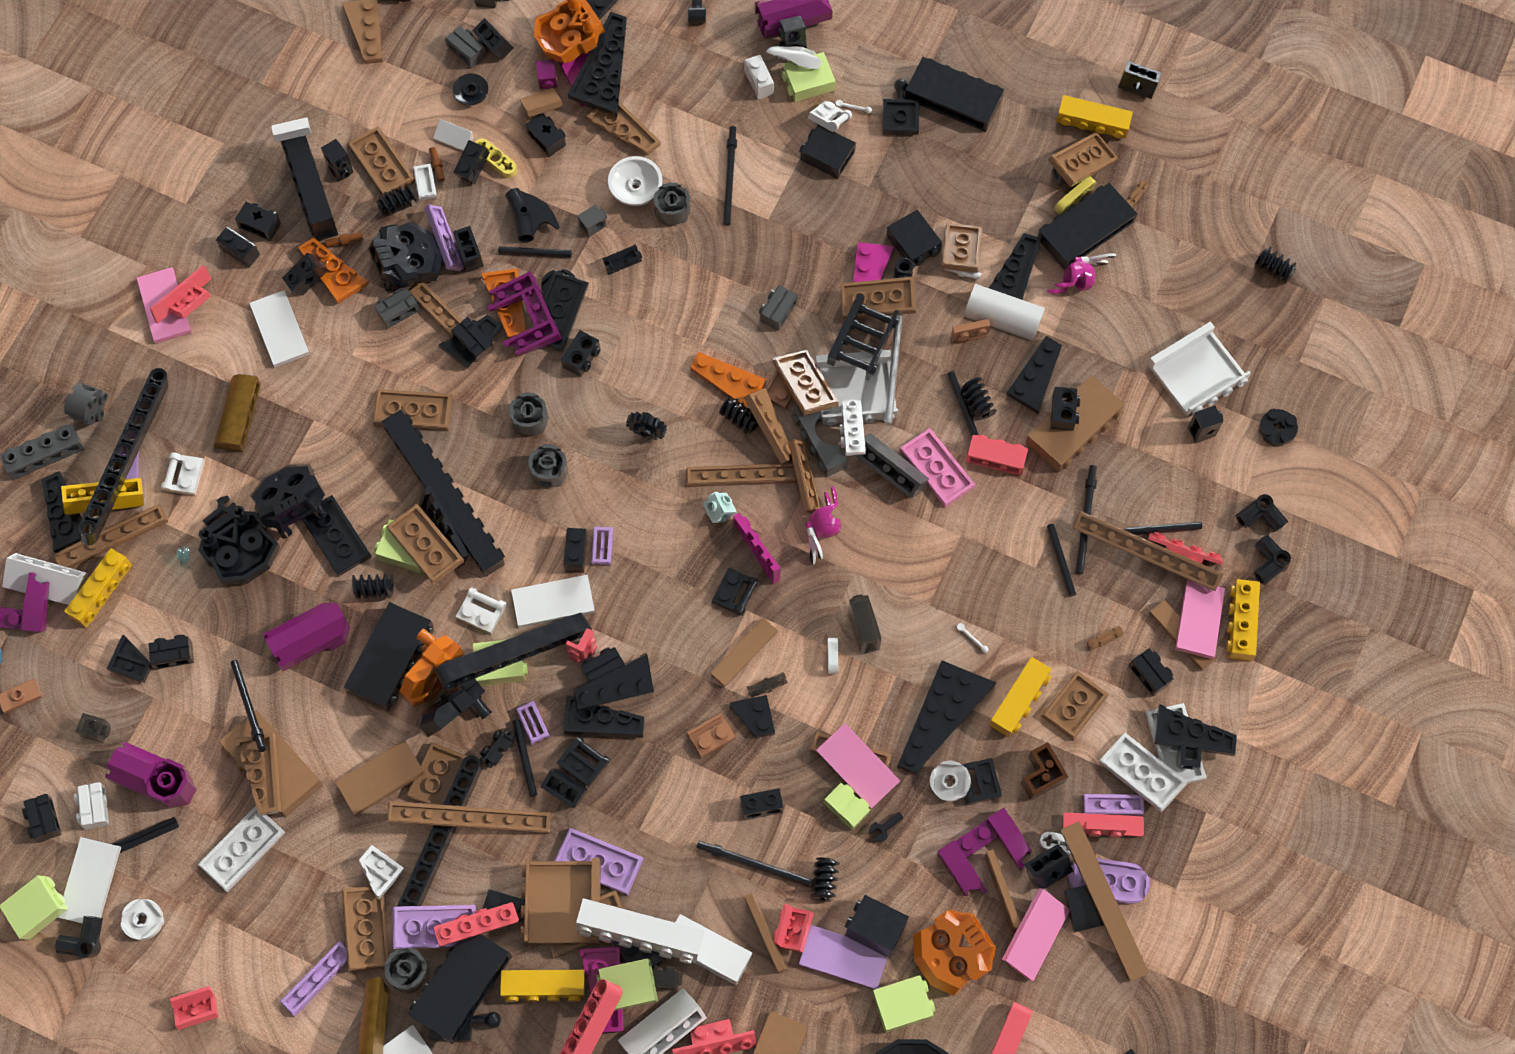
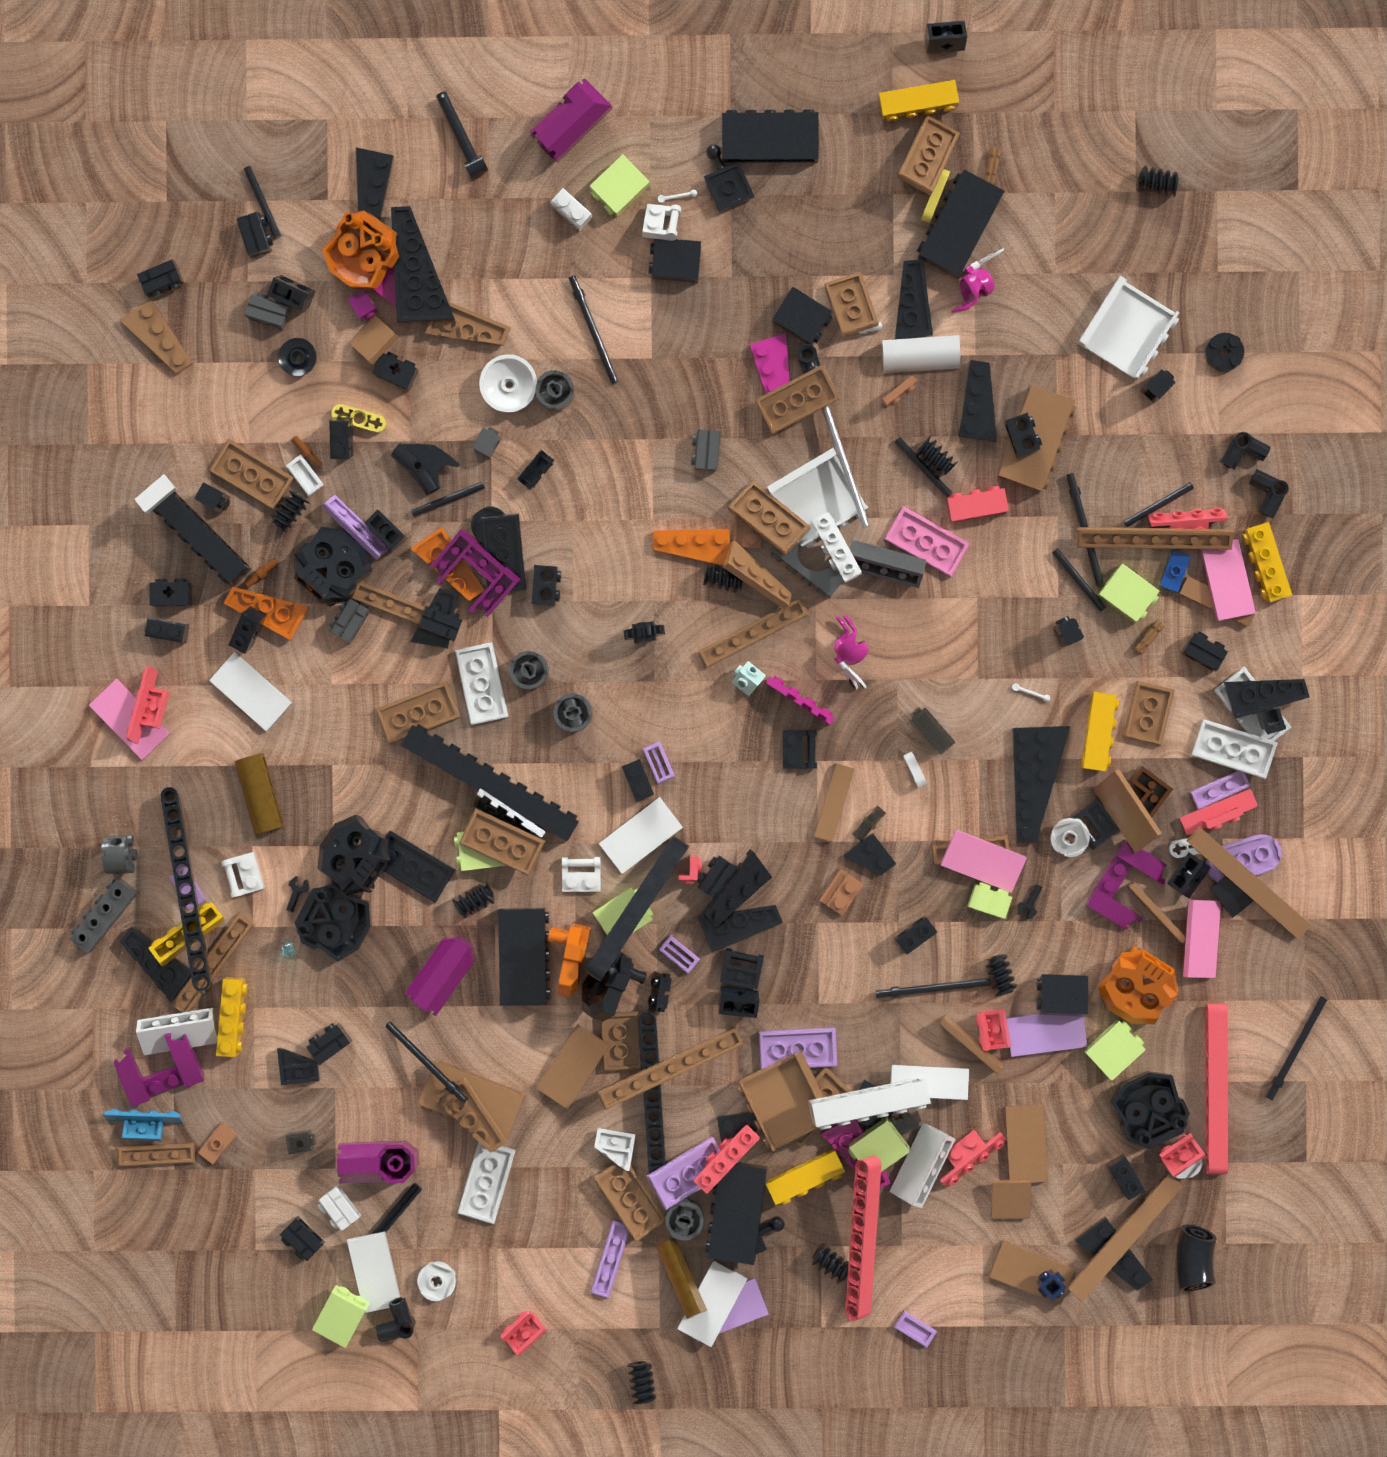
camera: 20 degrees left, 20 degrees up
white slope [433,119,473,151] -> none
black bar [512,719,538,797] -> none
white animal [766,46,822,69] -> none
black brick [778,16,807,48] -> none
medium nougat tile [788,439,820,513] -> none
black fence [827,294,900,381] -> none
none -> white tile [455,642,509,725]
none -> black brick [1053,616,1084,647]
none -> medium nougat tile [1093,769,1162,853]
none -> yellowish green brick [1097,563,1159,623]
none -> blue plate [1159,550,1191,593]

